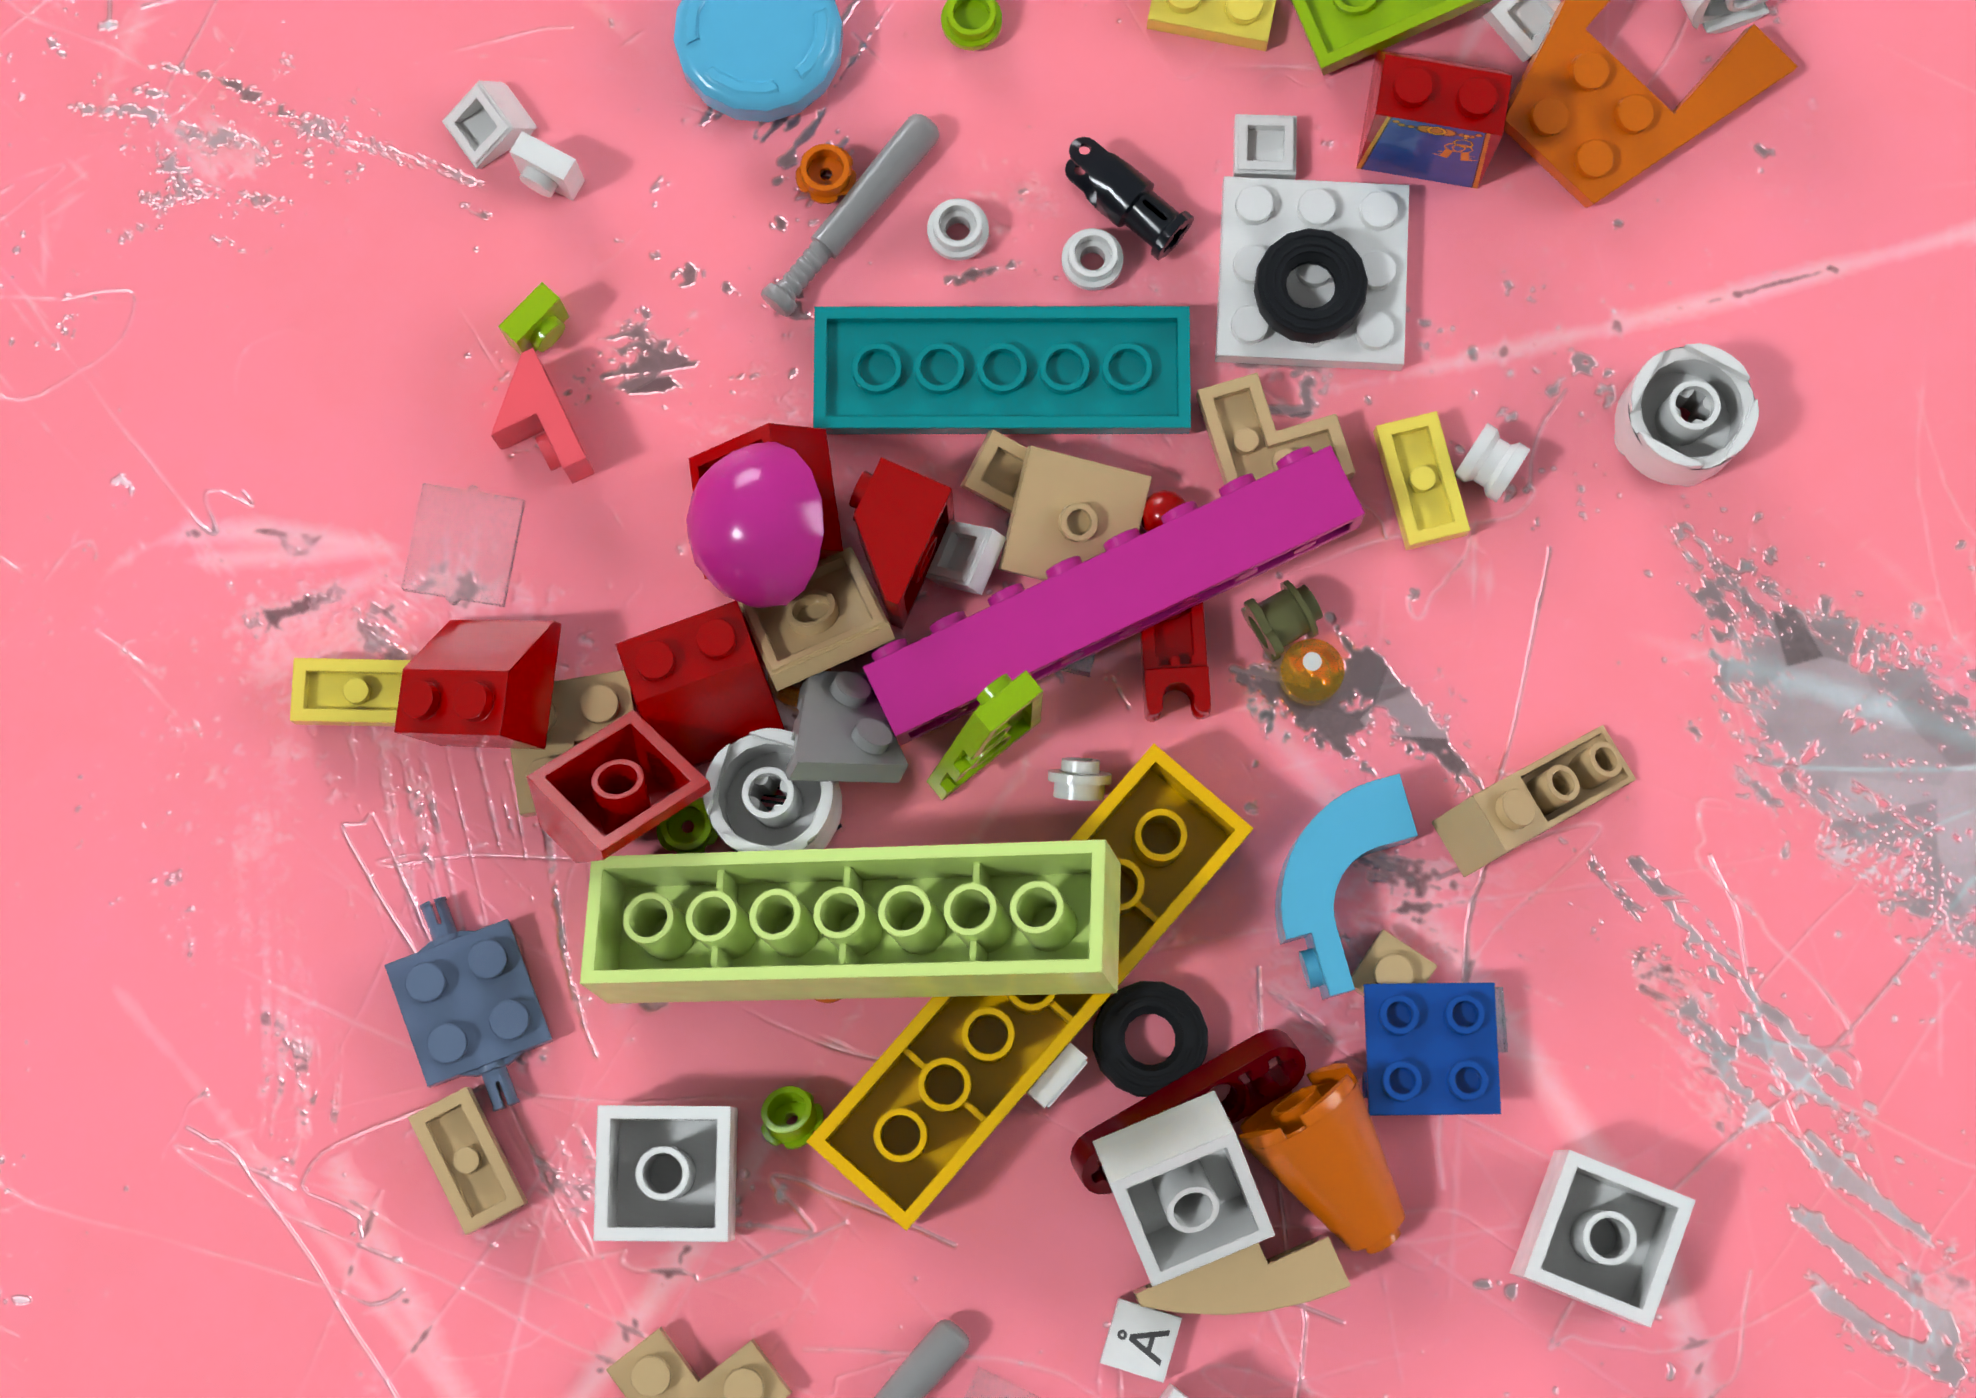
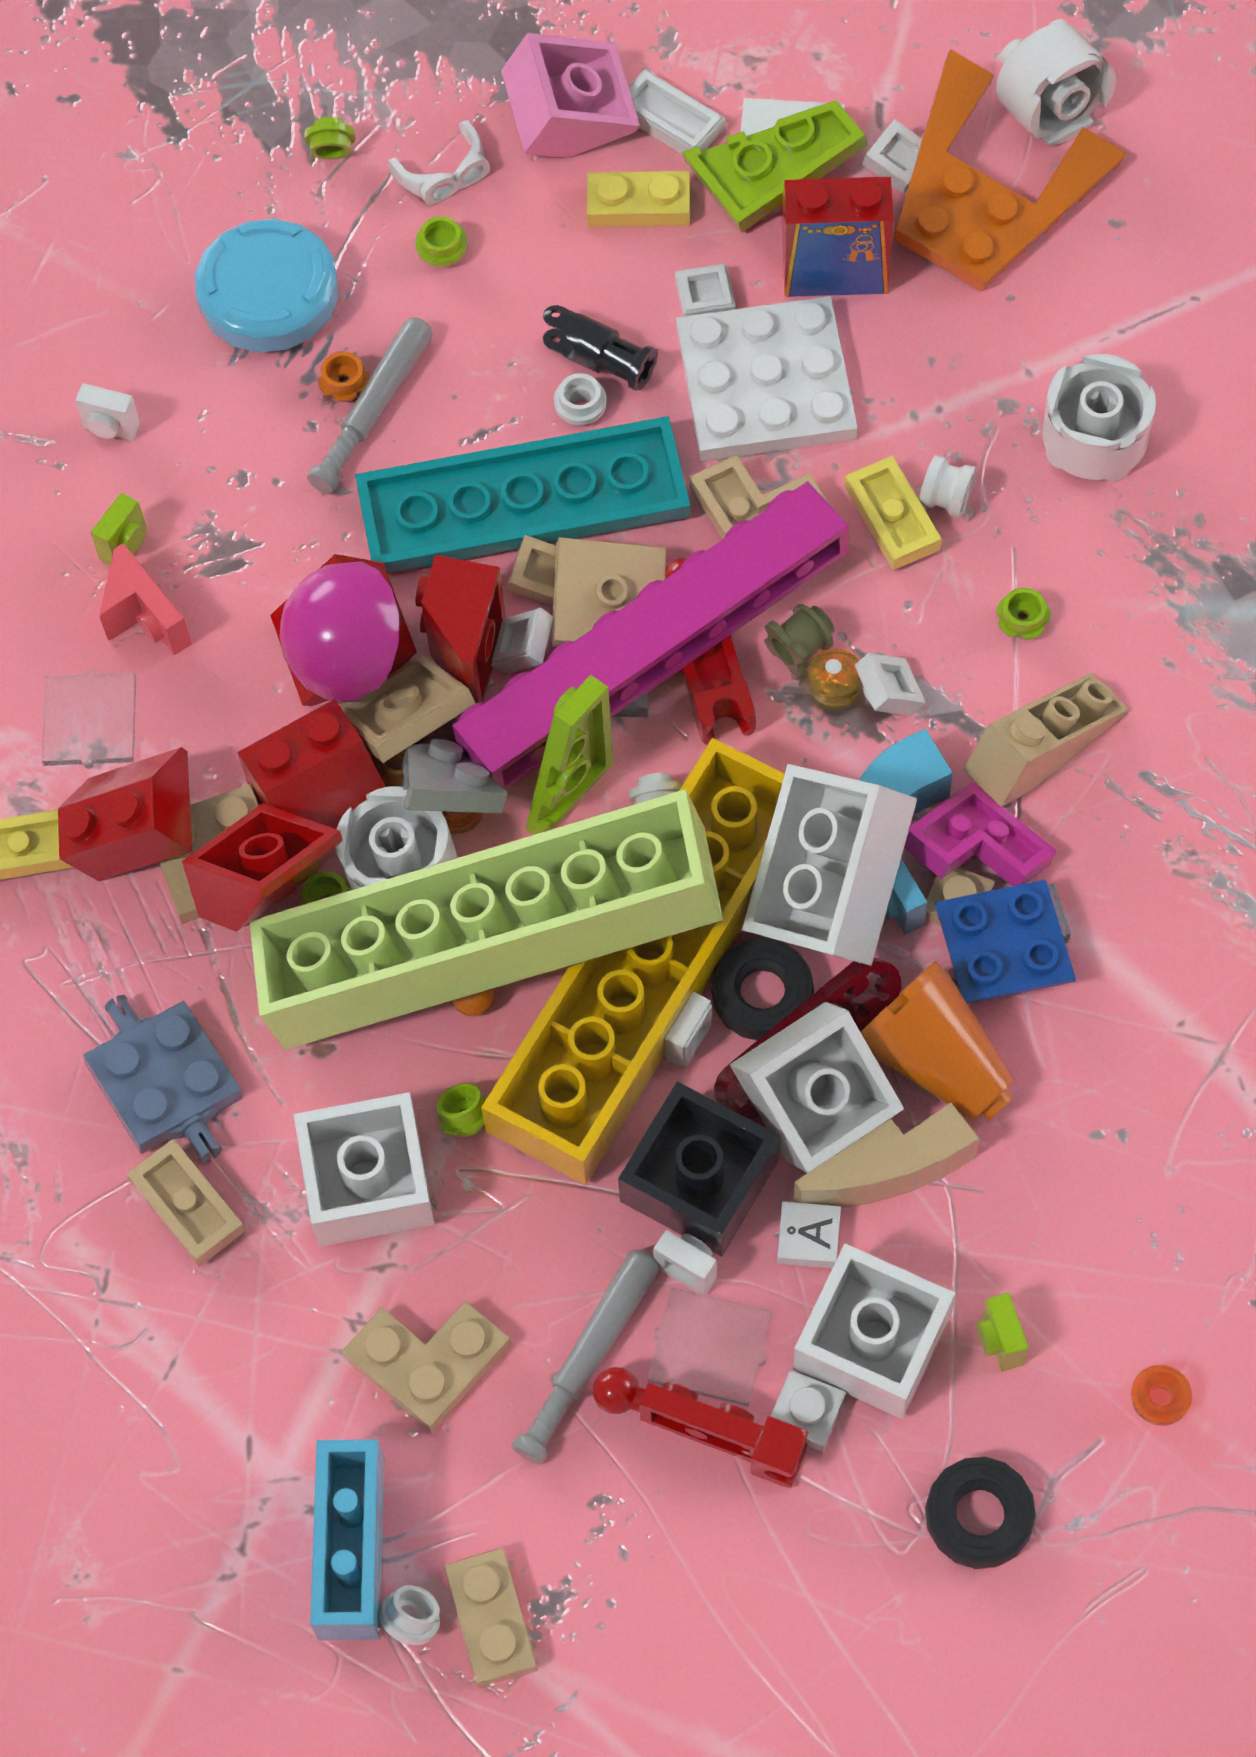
camera: 10 degrees left, 15 degrees down
white slope [442,80,537,169] -> none
white plate [927,199,989,261] -> none
black tyre [1253,228,1368,344] -> none
white brick [1510,1150,1696,1328] -> none
none -> black brick [618,1081,780,1257]
none -> white plate [653,1230,717,1297]
none -> white brick [742,764,917,966]
none -> white plate [855,653,926,716]
none -> dark pink plate [904,782,1057,886]
none -> lime plate [996,588,1051,640]

